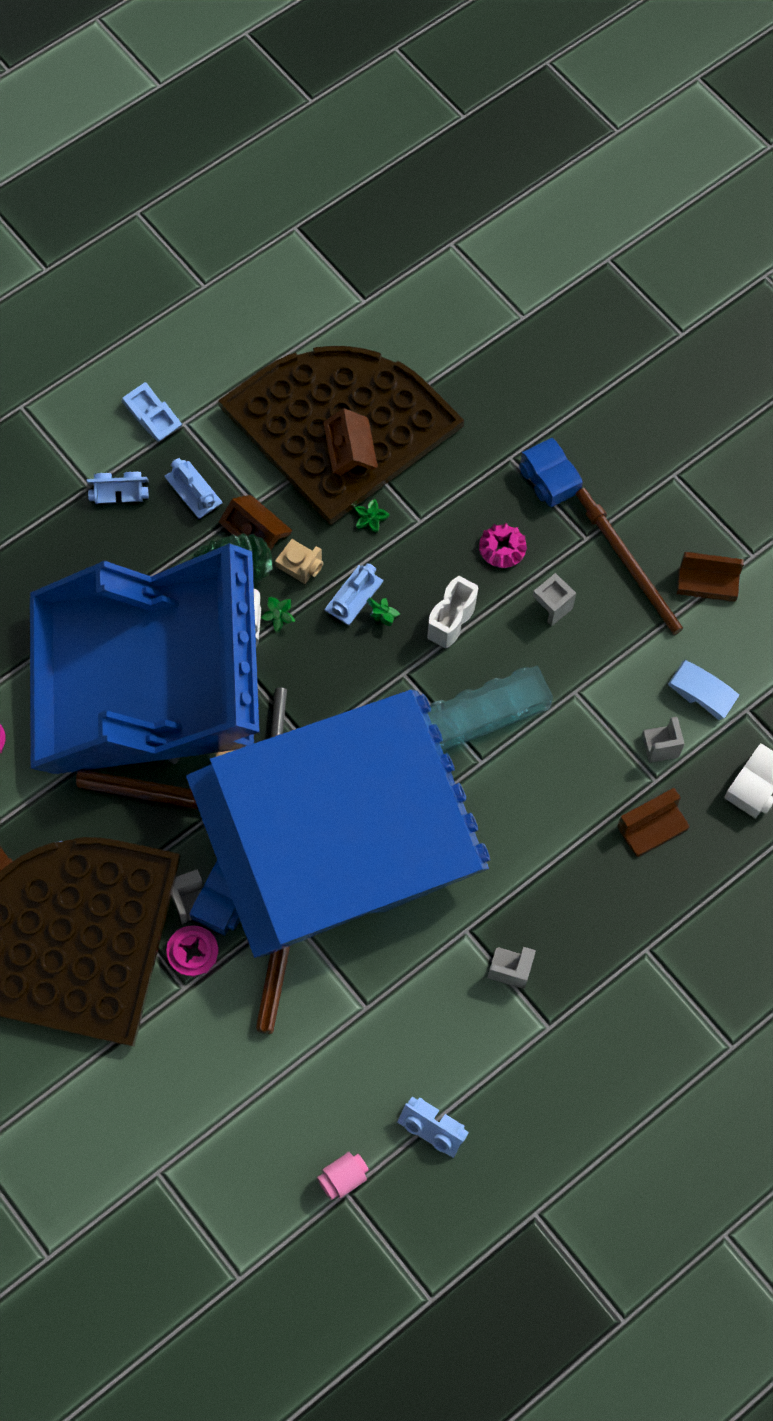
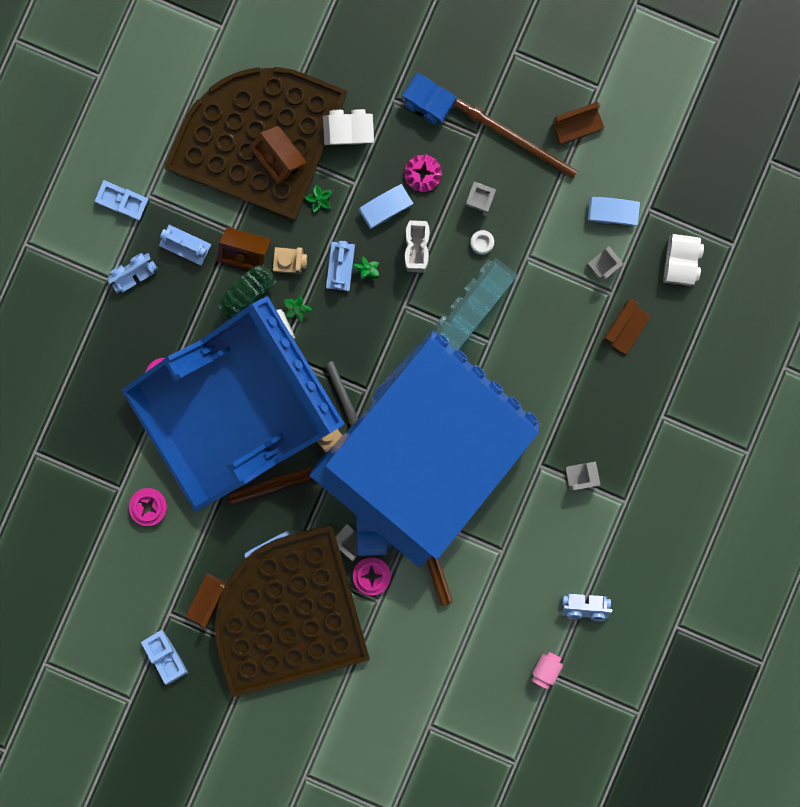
camera: 30 degrees left, 20 degrees up
none -> white brick [323,109,374,145]
none -> light blue slope [358,184,413,229]
none -> white tile [470,230,494,255]

